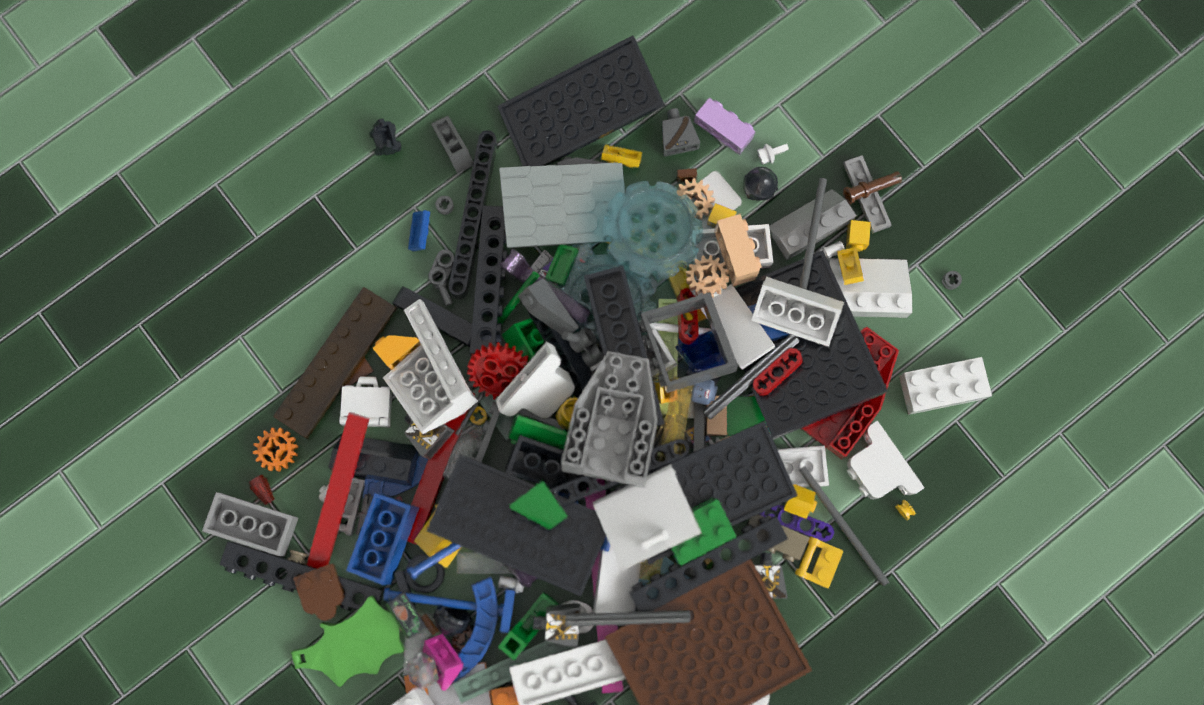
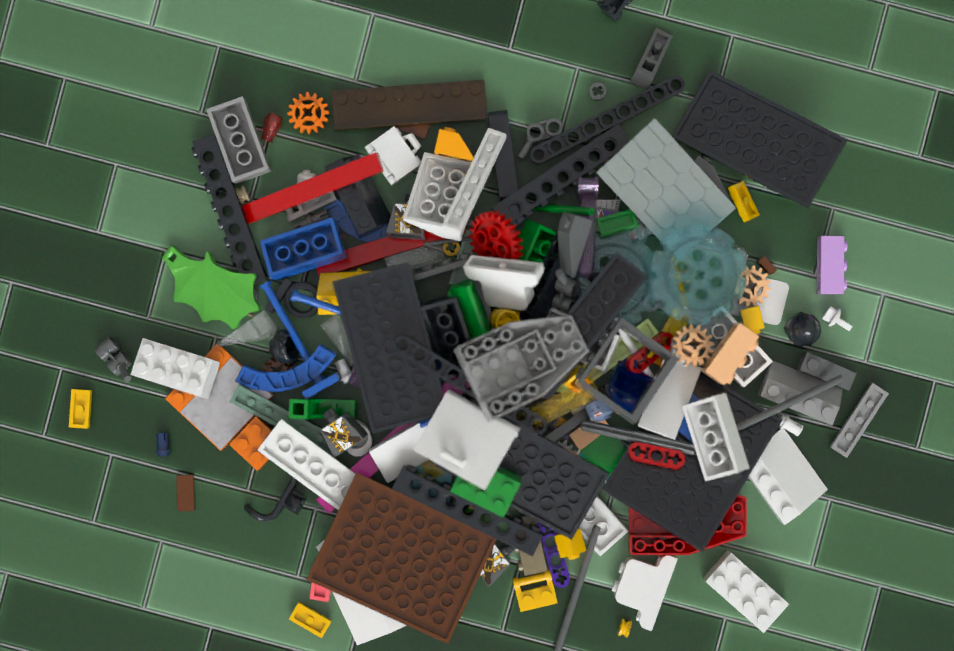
camera: 55 degrees right, 10 degrees up
reddish brown plate [293,563,344,621] -> none
black tile [386,592,426,639] -> none
clear brick [406,651,439,690] -> none
blue plate [408,210,430,251] -> none
reddish brown piece [418,610,441,639] -> none
dark pink tile [422,634,463,691] -> none
green slope [509,481,567,530] -> none
dark grey axle [565,610,690,626] -> none
dark grey torso [662,108,700,157] -> none
yellow plate [837,247,864,285] -> none
reddish brown pin [843,171,902,204] -> none
yellow brick [846,220,871,252] -> none
dark grey bush [942,271,962,290] -> none
none -> dark grey slope [796,352,857,391]

